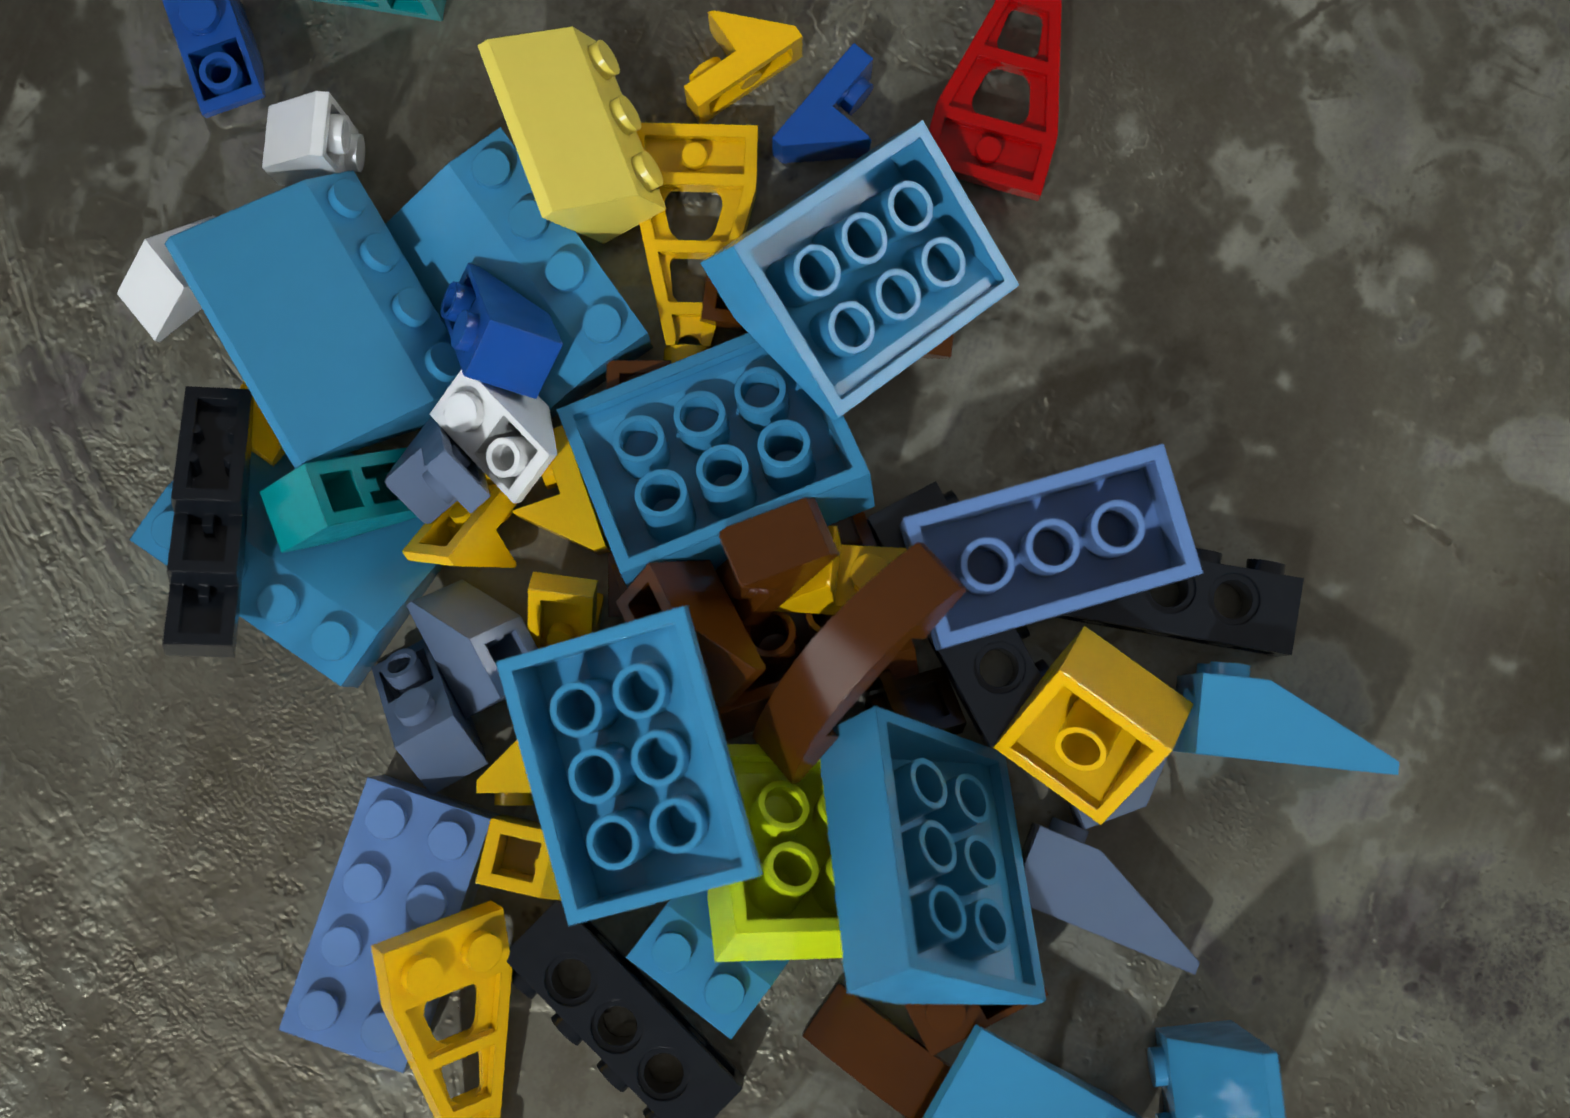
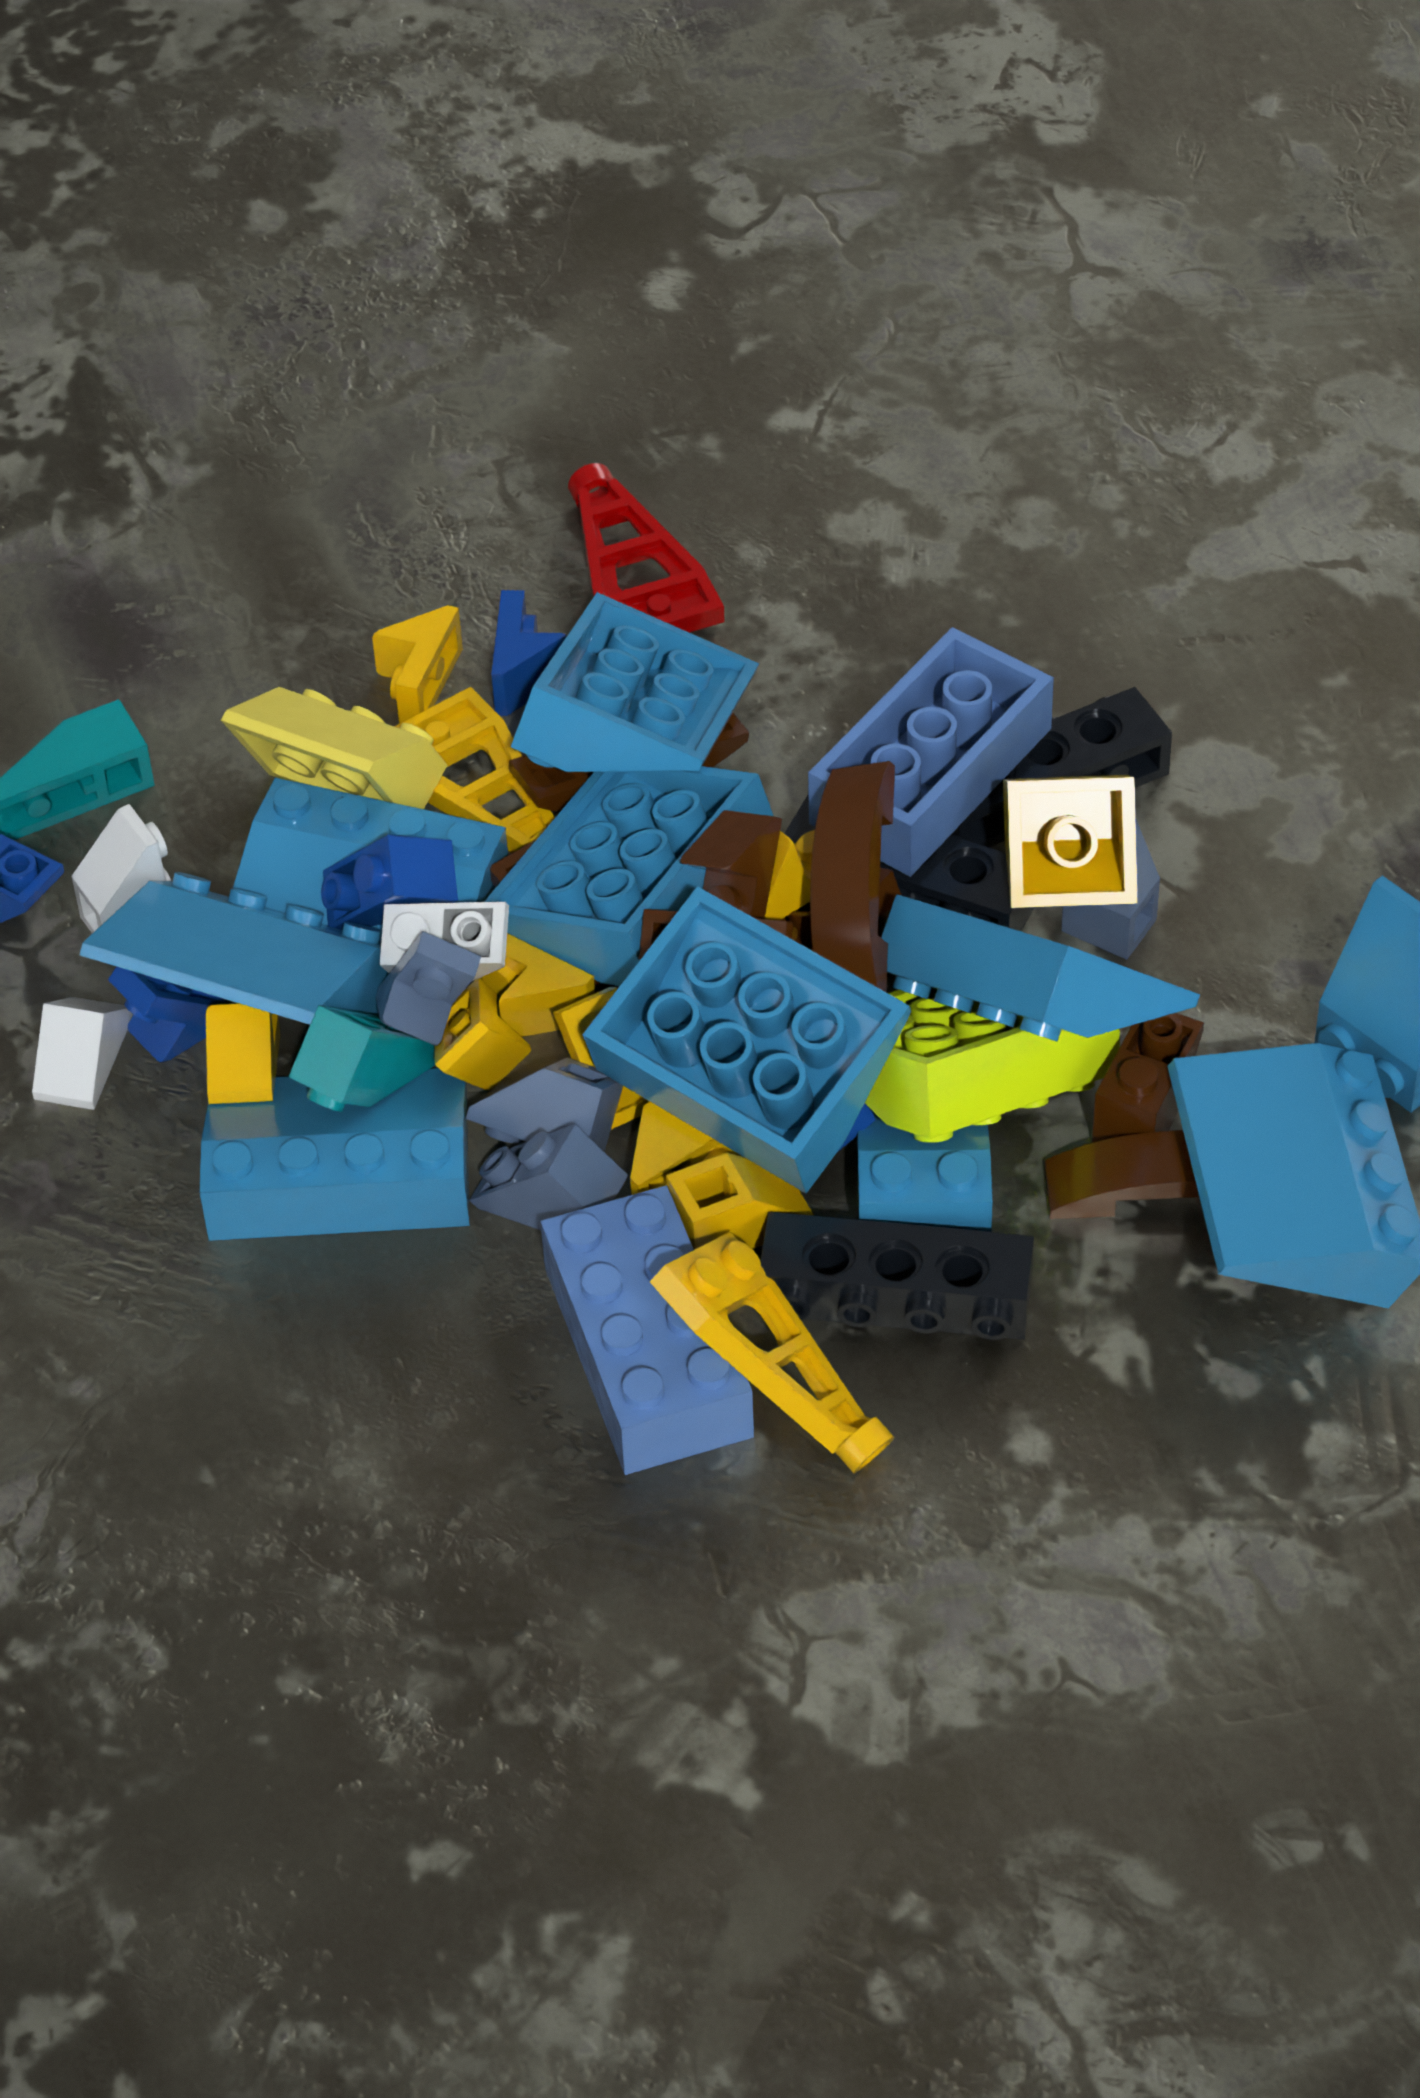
camera: 40 degrees left, 35 degrees down
black slope [162,386,254,658] -> none
sand blue slope [1021,817,1200,975] -> none
dark azure slope [1172,662,1400,775] -> none

